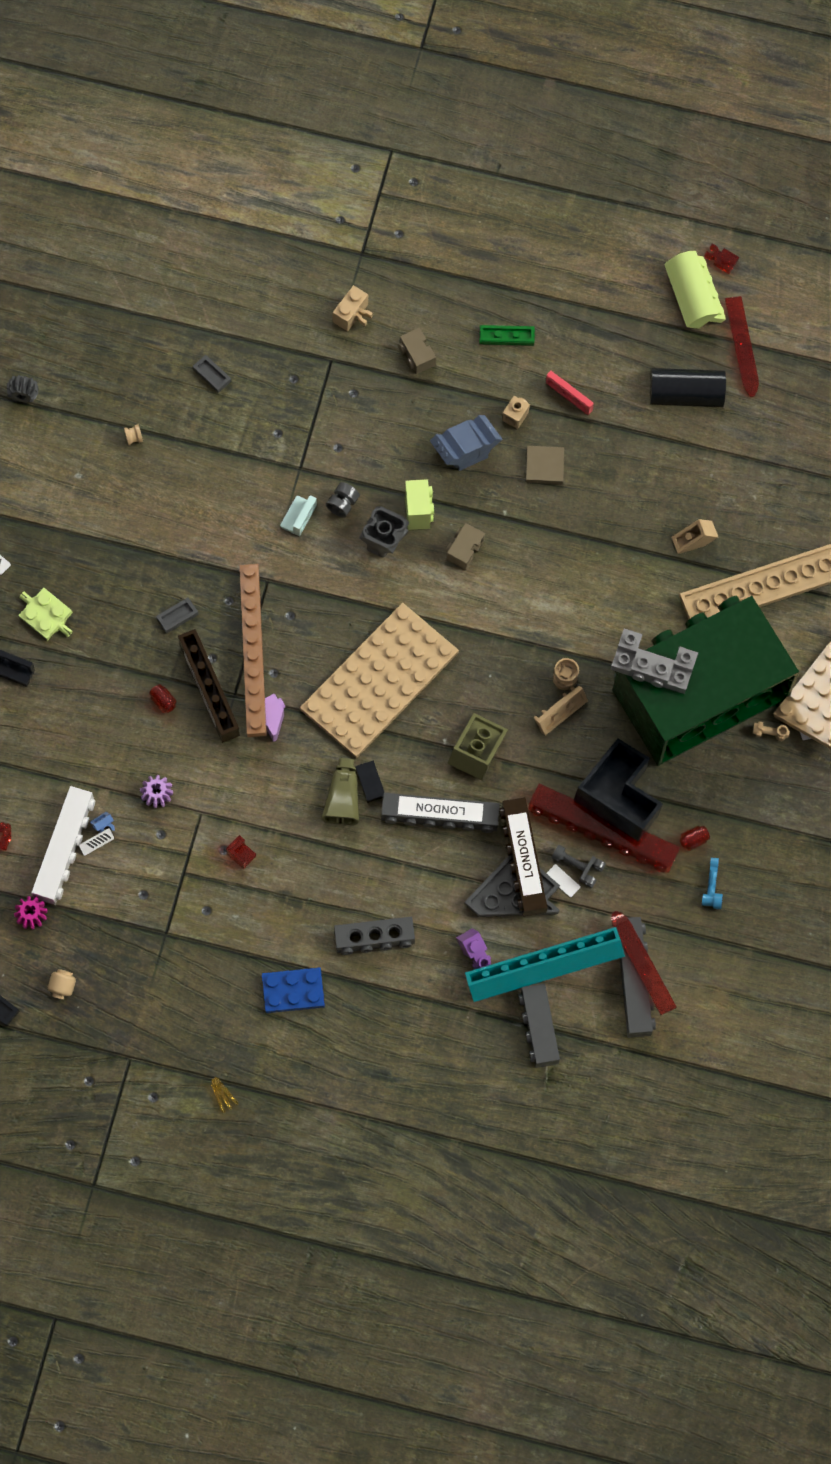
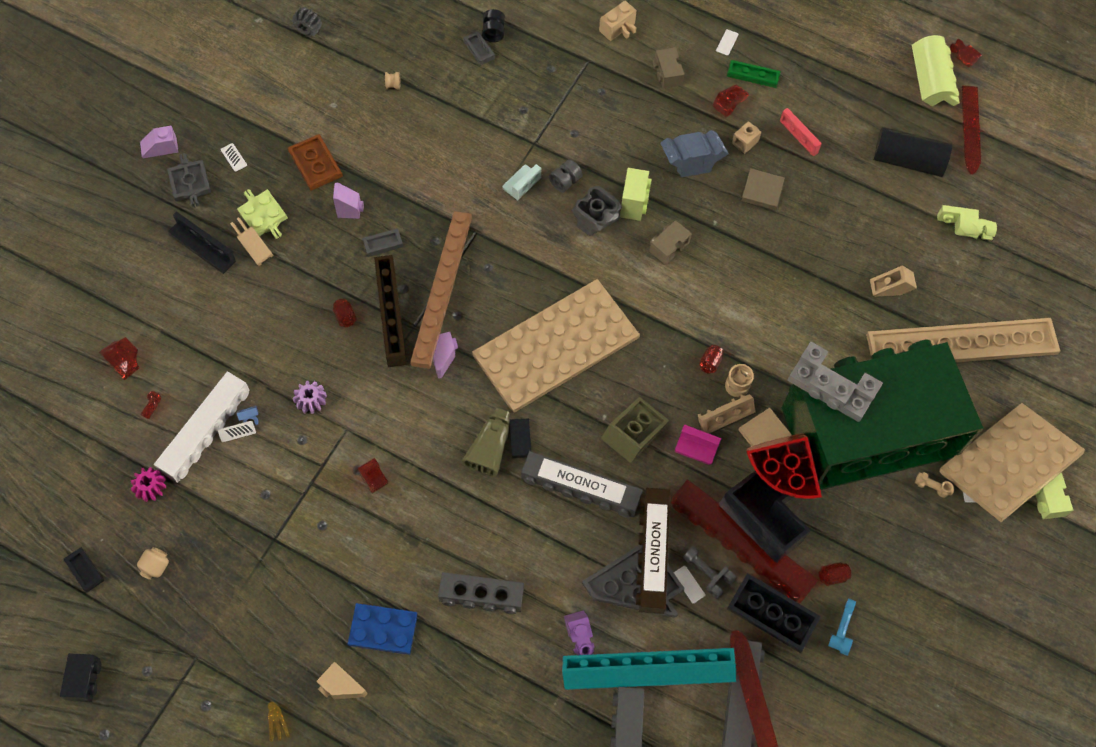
camera: 15 degrees right, 5 degrees down
none -> black brick [60,653,102,702]
none -> tan arm [230,217,274,266]
none -> dark orange tile [287,134,343,191]
none -> tan slope [317,662,367,699]
none -> lavender slope [333,183,364,219]
none -> black wheel [482,9,505,42]
none -> dark pink panel [675,425,721,465]
none -> clear red brick [699,345,724,374]
none -> clear red plate [712,84,749,117]
none -> white sticker [716,29,739,55]
none -> black brick [727,573,821,653]
none -> tan tile [738,408,791,447]
none -> red brick [746,433,822,499]
none -> yellowish green plate [937,205,997,241]

